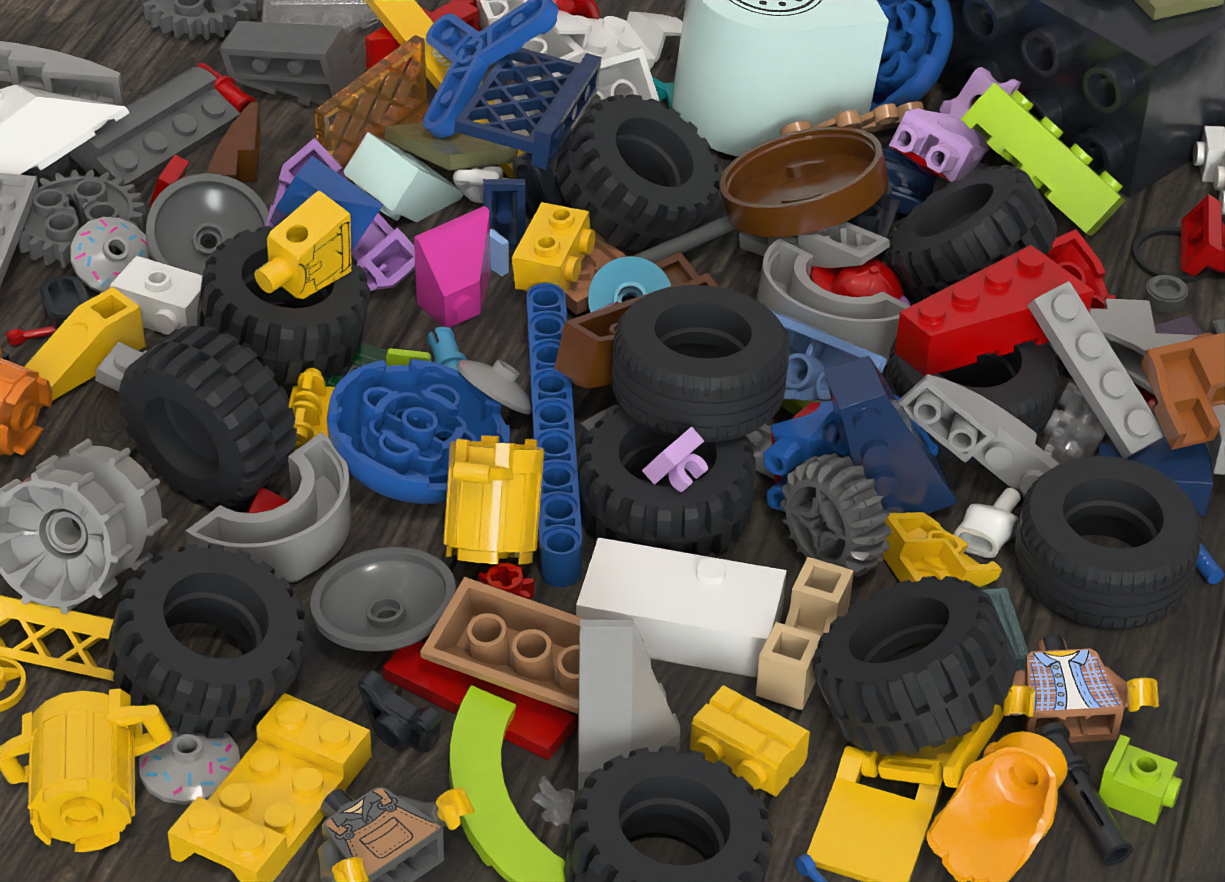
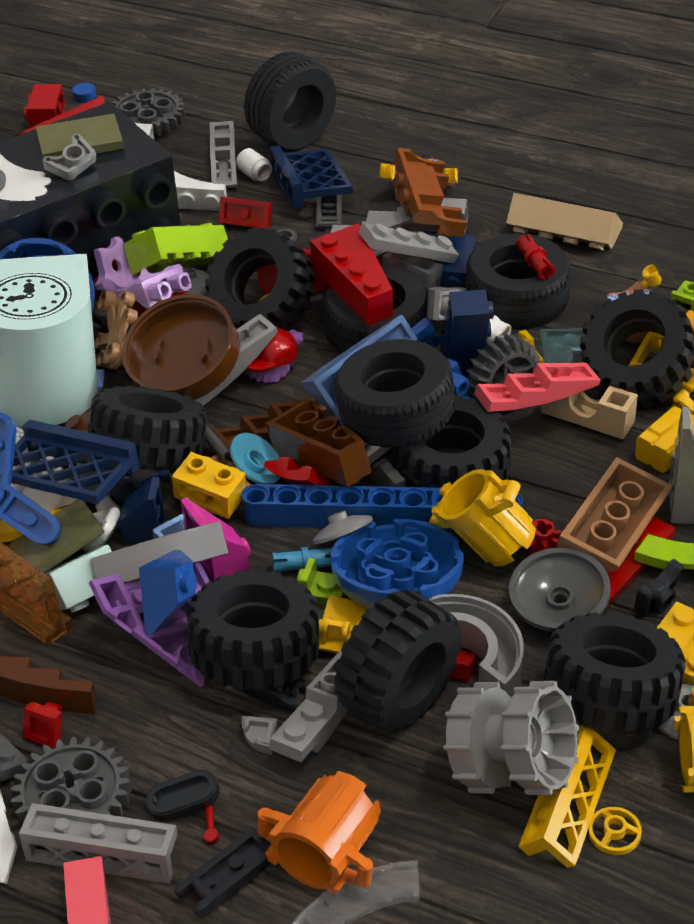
camera: 80 degrees left, 0 degrees up
yellow slope [24,287,146,407] -> none
light grey dish [70,217,153,293] -> none
white brick [110,256,202,335] -> none
dark grey dish [146,173,269,275] -> none
yellow torso [254,191,351,299] -> none
white brick [576,538,787,678] -> none
lavender tile [642,427,708,492] -> none
light grey brick [756,238,910,365] -> none
none -> light grey slope [91,521,228,583]
none -> coral slope [474,363,601,412]
none -> red pin [516,234,555,280]

